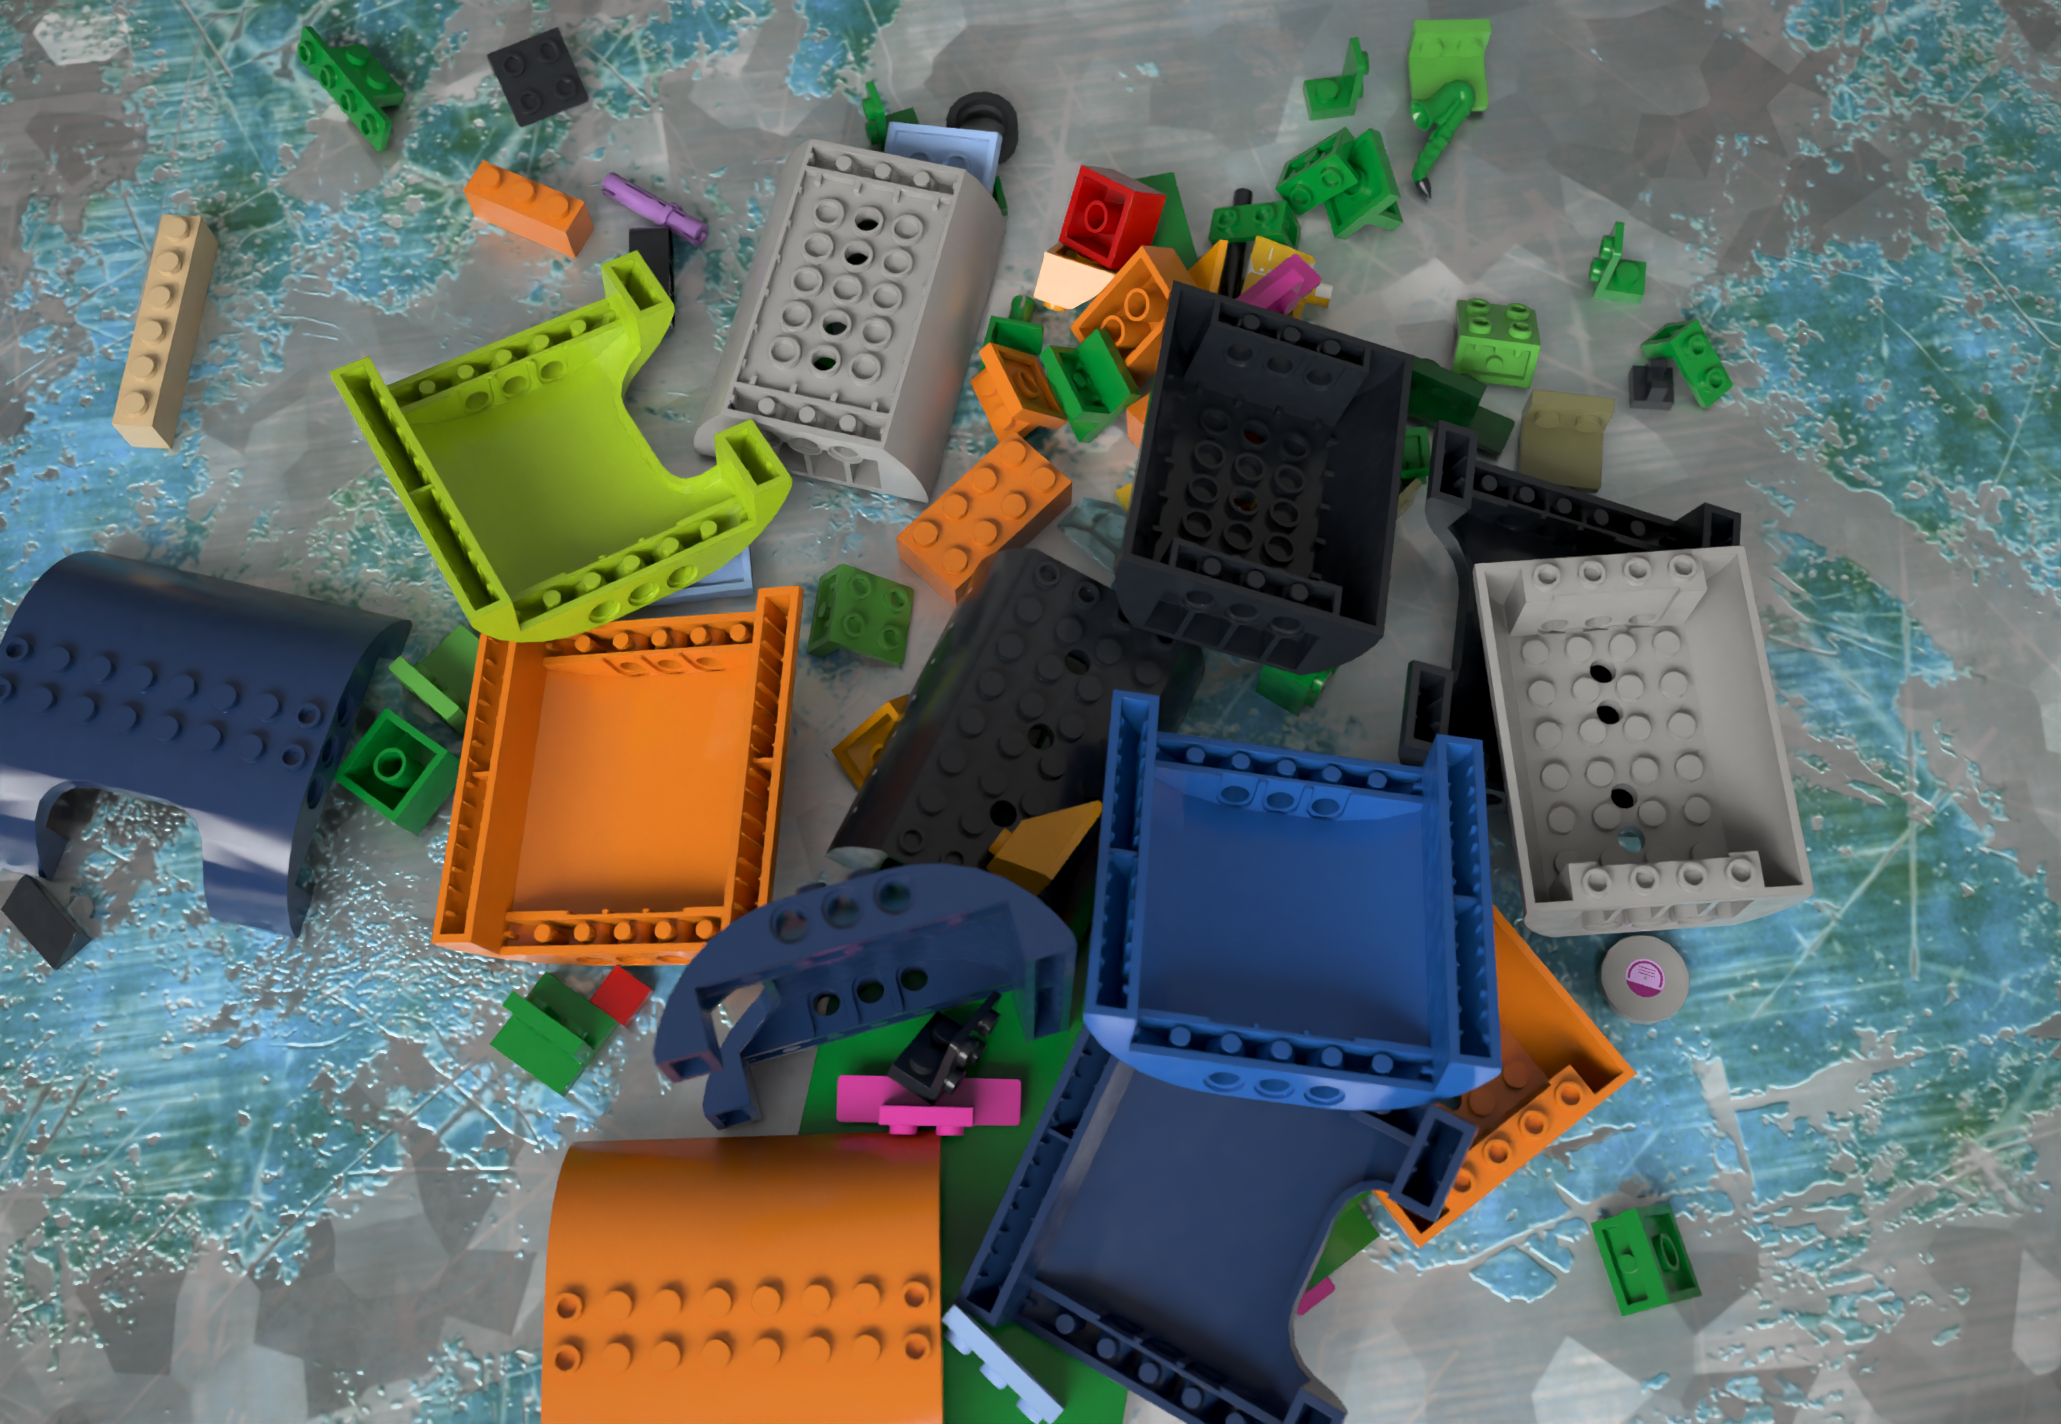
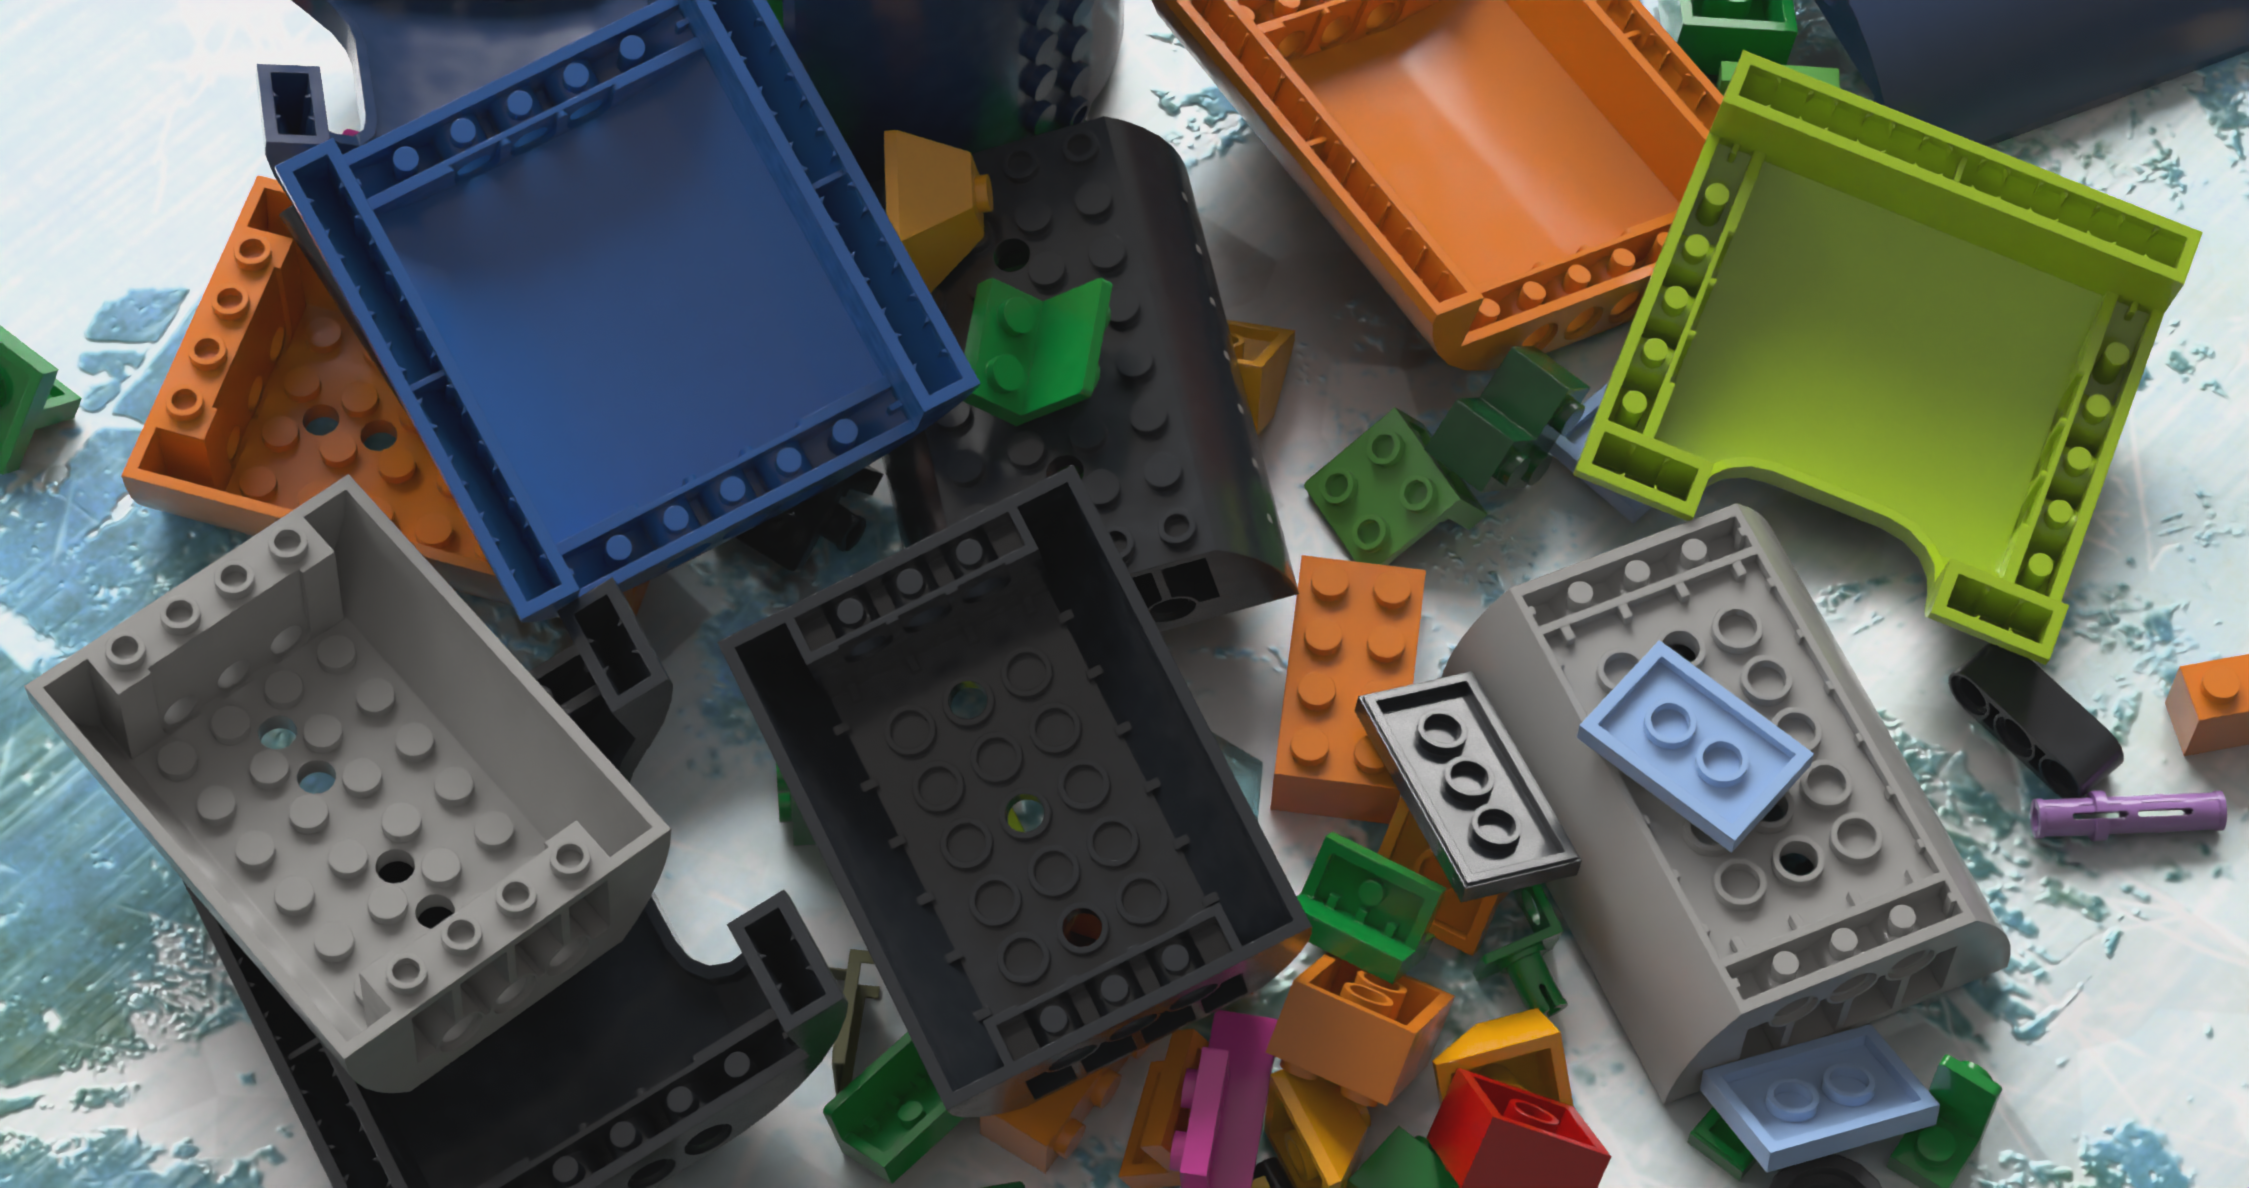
camera: 140 degrees right, 10 degrees down
none -> green bracket [963,277,1113,426]
none -> tile [1354,671,1582,903]
none -> dark green brick [1424,346,1591,493]
none -> light blue plate [1577,640,1814,853]

